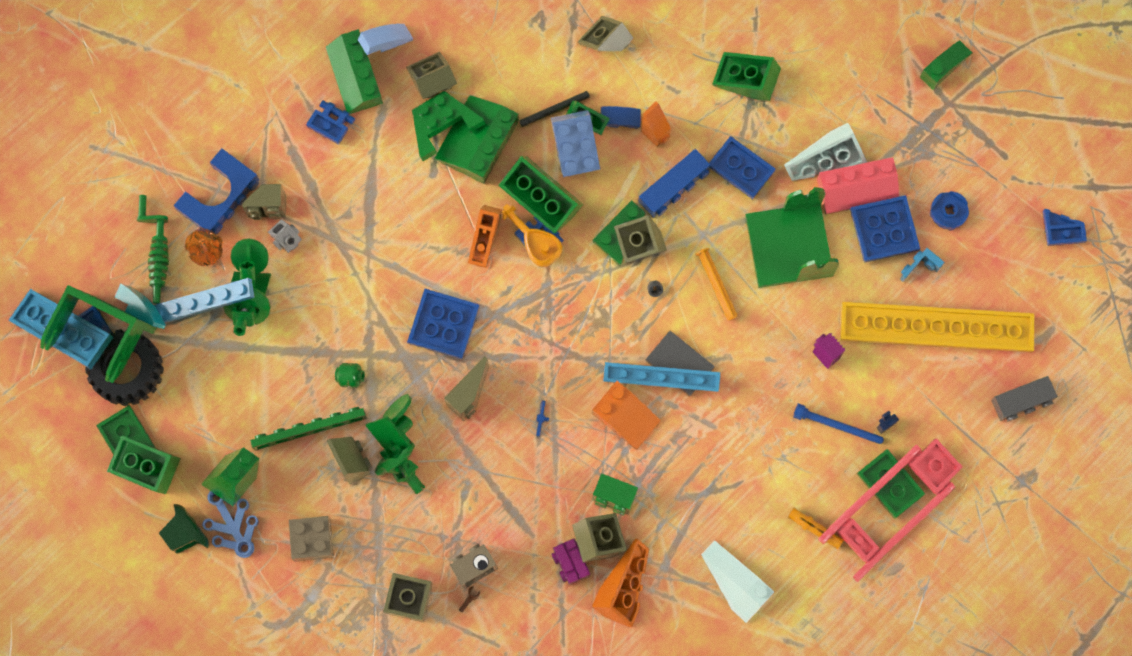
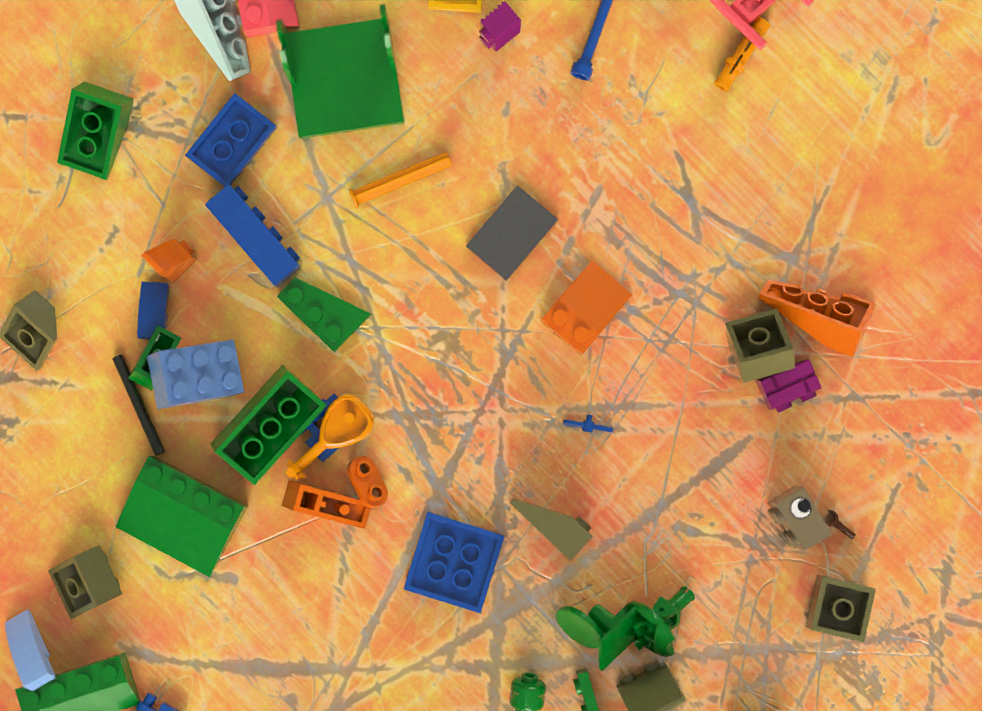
camera: 90 degrees left, 10 degrees up
green wing [412,91,486,161] -> none
green brick [592,473,638,516] -> none
dark azure plate [603,362,721,392] -> none
olive slope [614,215,667,263] -> none
dark grey hinge [647,280,663,297] -> none
light aqua wedge [701,540,774,623] -> none
none -> orange plate [347,456,388,508]

